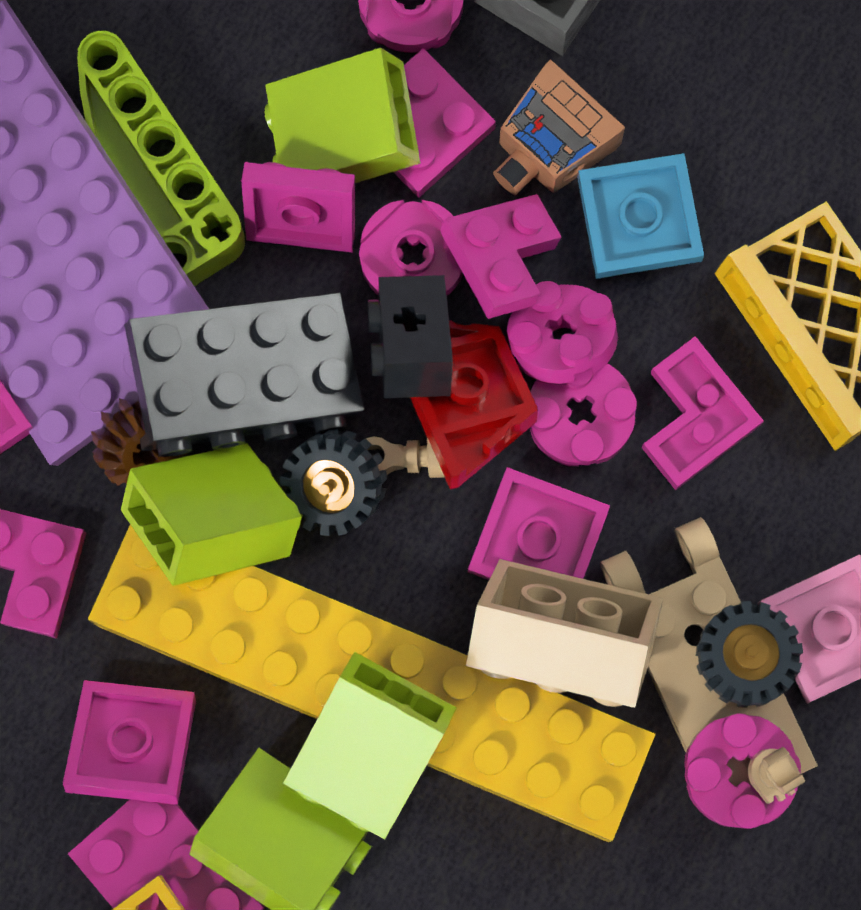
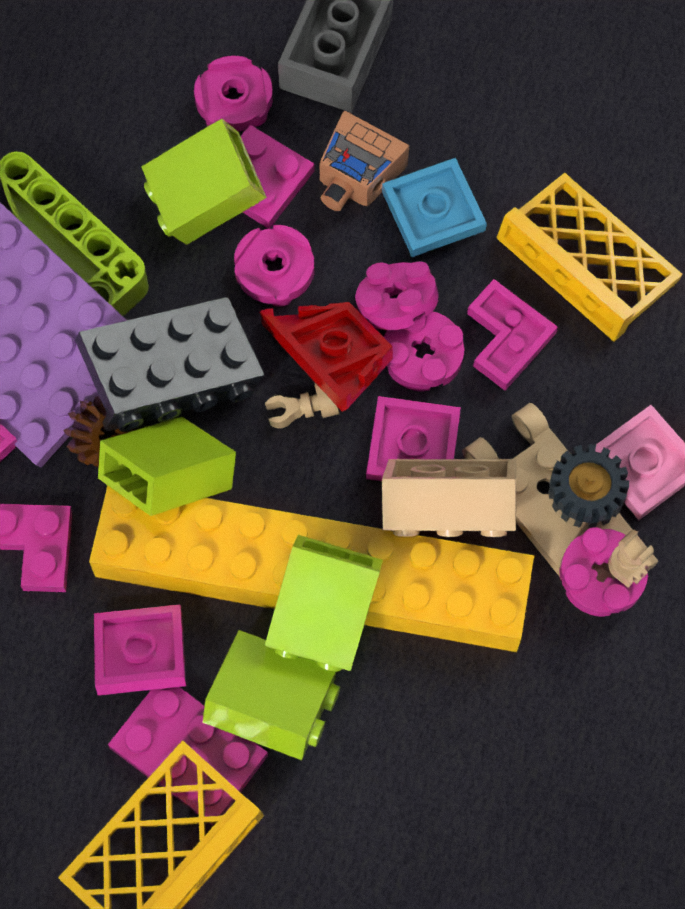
camera: 15 degrees left, 10 degrees down
dark pink plate [241,162,355,252] -> none
black wheel [279,429,387,536] -> none
black brick [368,275,453,398] -> none
dark pink plate [440,194,561,319] -> none

